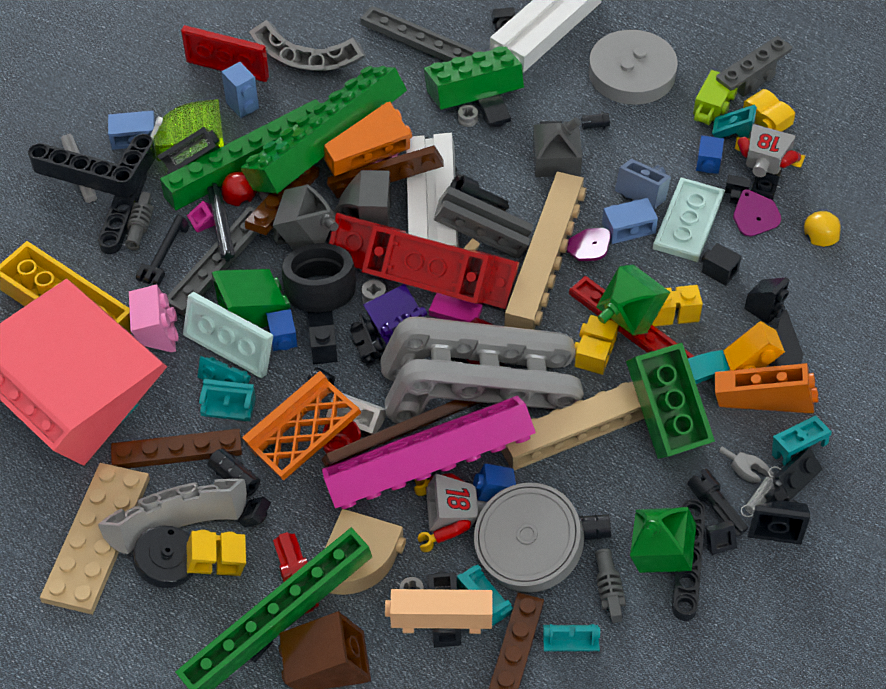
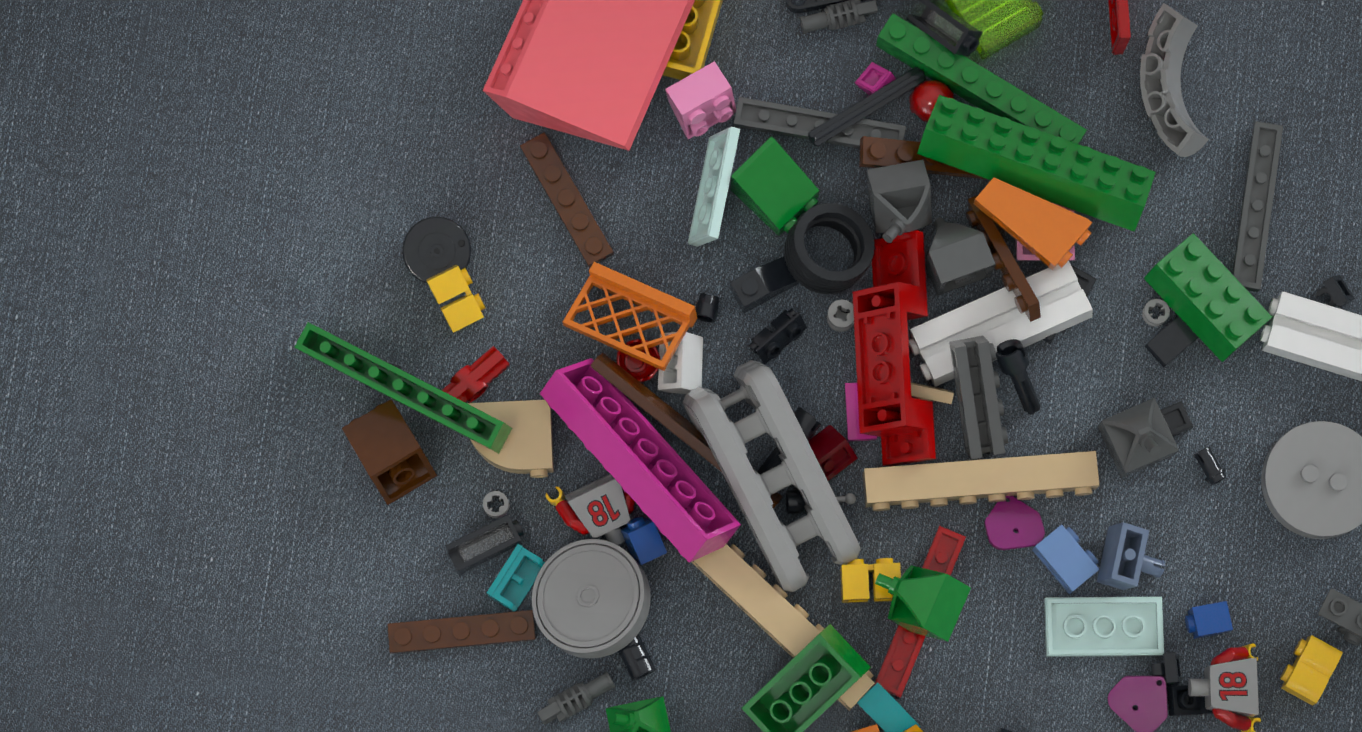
camera: 70 degrees right, 25 degrees up
tan plate [40,463,150,615] -> none
light grey brick [98,479,247,554] -> none
black hinge [136,215,189,286] -> none
teal hinge [198,356,251,384] -> none
teal hinge [199,379,256,422] -> none
black axle [208,448,260,497] -> none
medium blue brick [221,62,259,118] -> none
black plate [237,497,271,527] -> none
blue brick [266,309,298,351] -> none
dark purple hinge [363,284,428,345] -> none
light nougat brick [385,589,492,634] -> none
teal hinge [543,624,600,651] -> none
yellow piece [652,285,703,326] -> none
lime brick [693,70,738,125] -> none
black brick [701,243,742,286] -> none
teal slope [712,104,757,138] -> none

